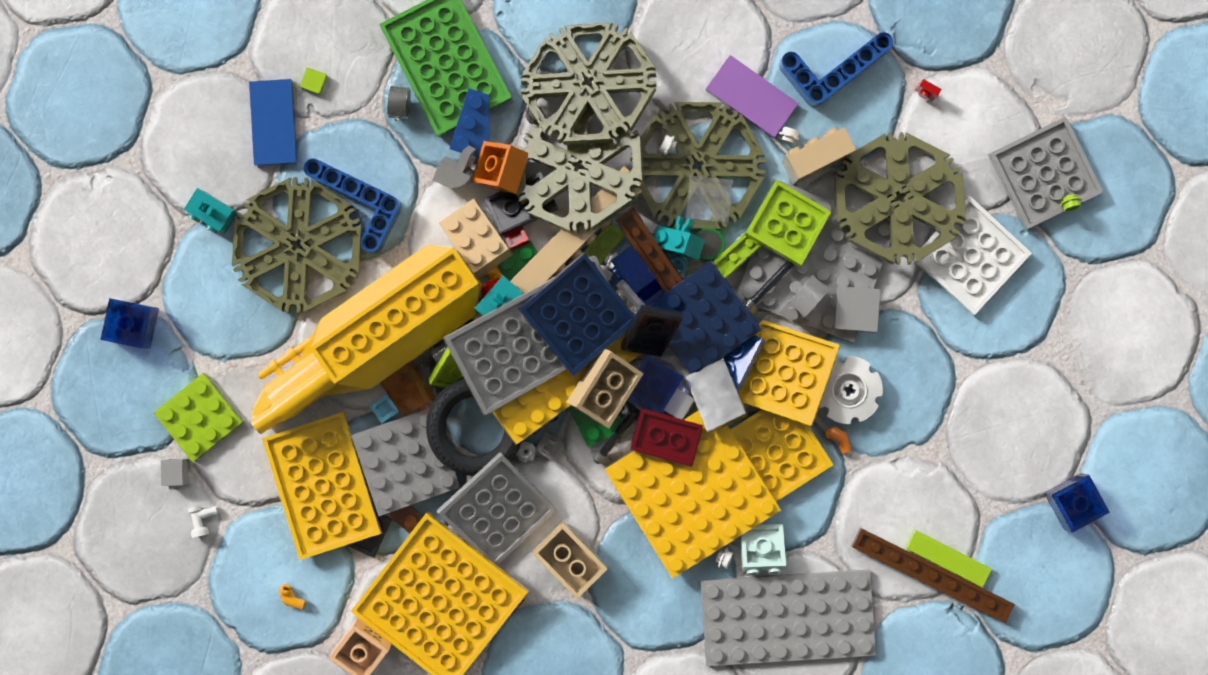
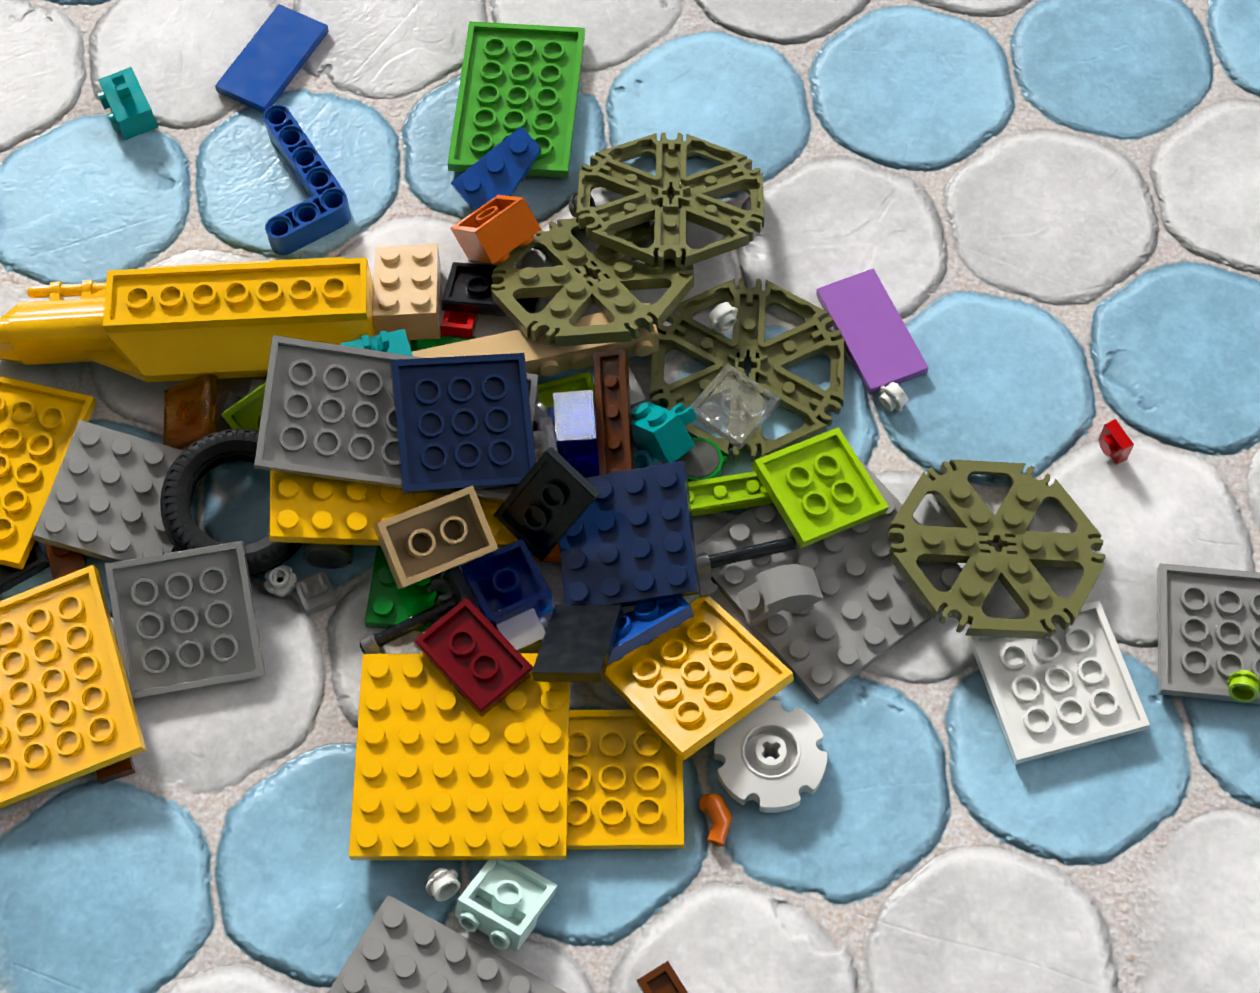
camera: 30 degrees right, 25 degrees down
olive plate [232,177,363,313] -> none
lime tile [300,67,328,95] -> none
medium azure plate [370,394,400,423] -> none
clear piece [387,84,411,121] -> none
light grey brick [432,145,476,188] -> none
tan brick [532,520,608,599] -> none
blue beam [779,32,893,107] -> none
tan brick [782,127,856,185] -> none
light grey tile [834,286,881,332] -> none

